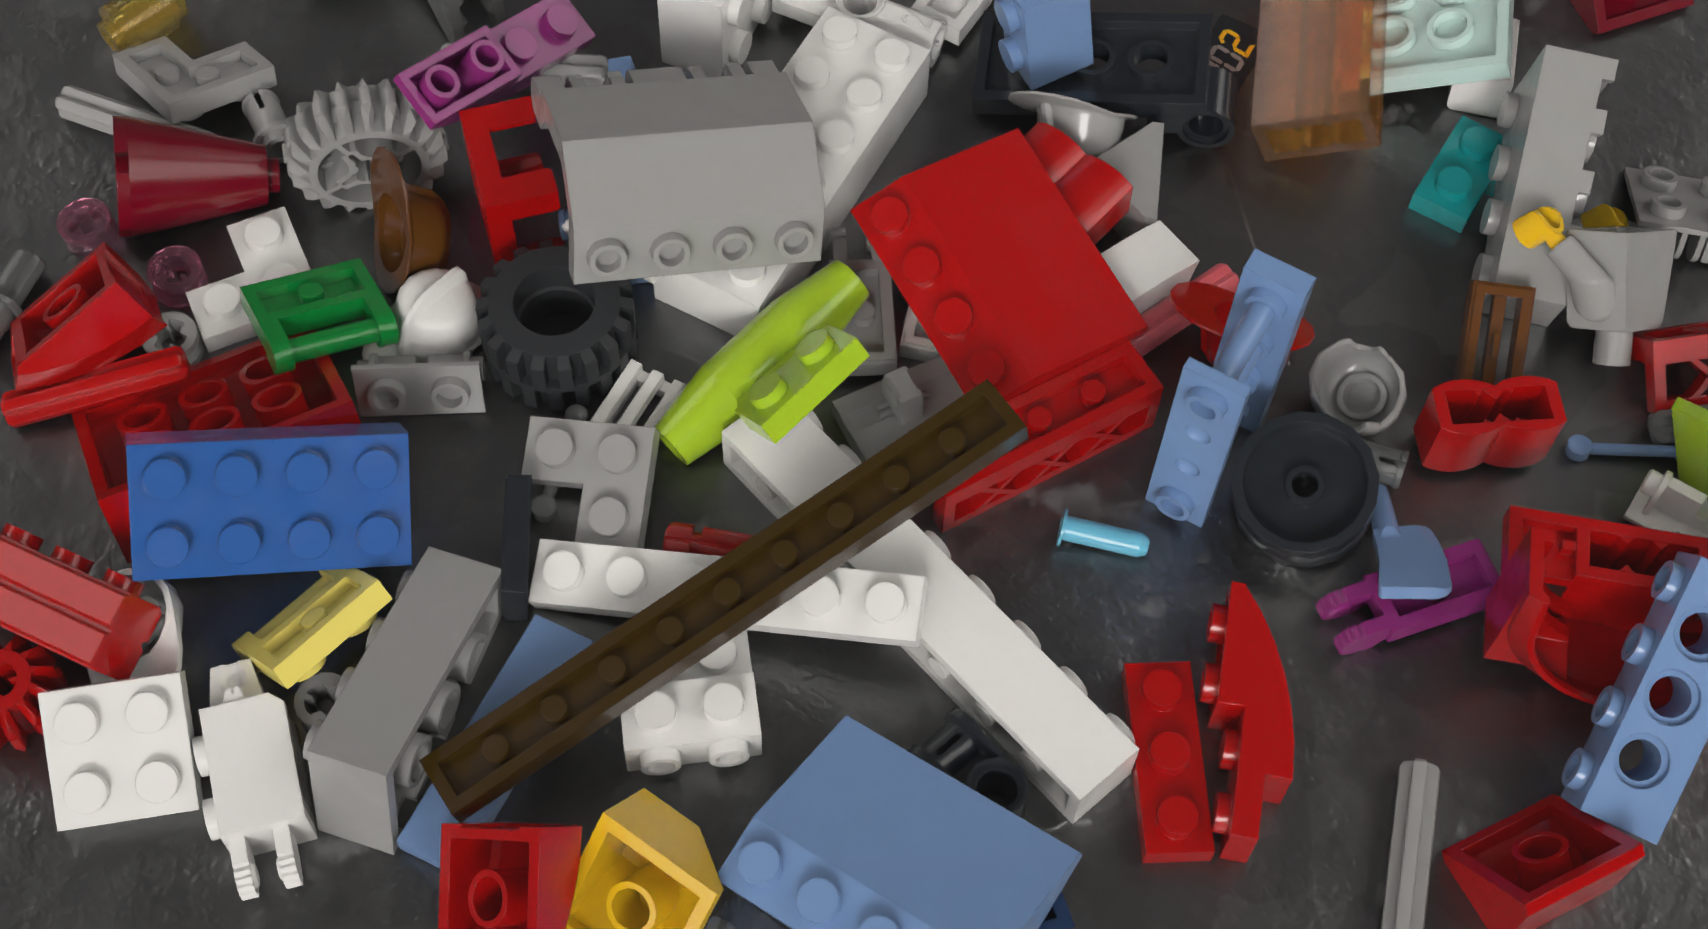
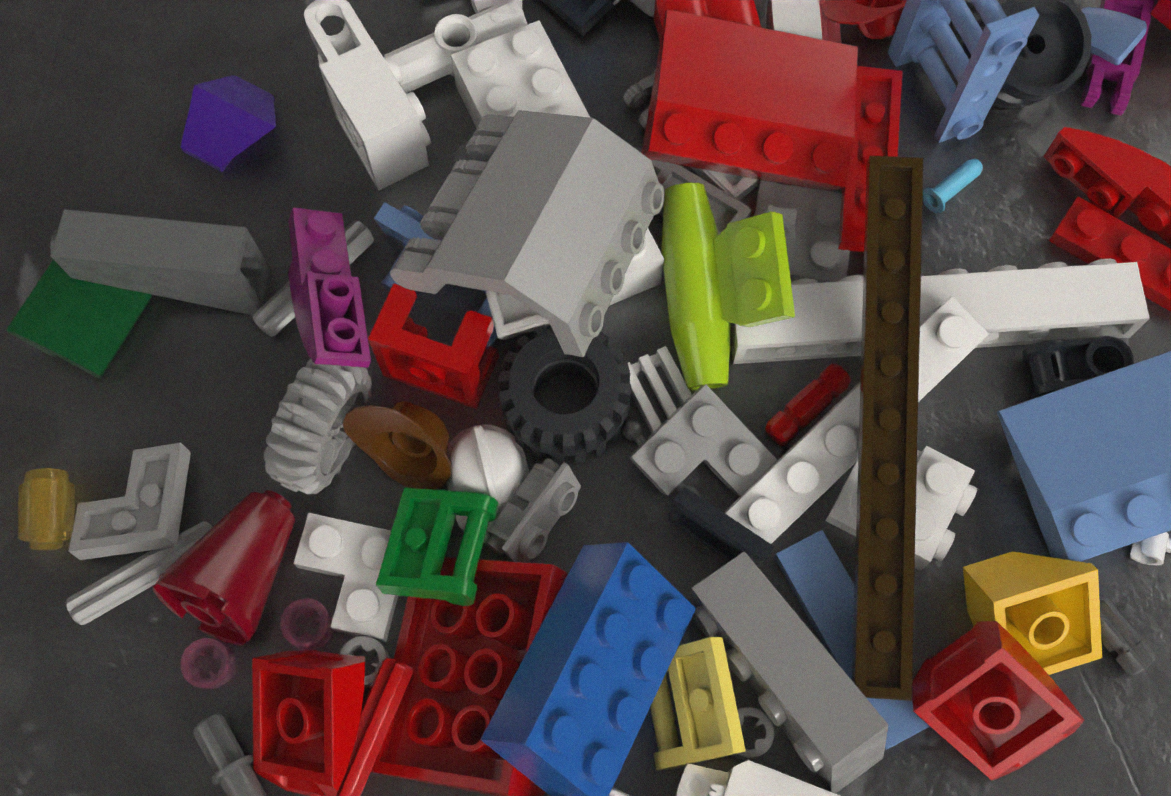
camera: 50 degrees left, 10 degrees up
light grey pin [241,89,286,163] -> none

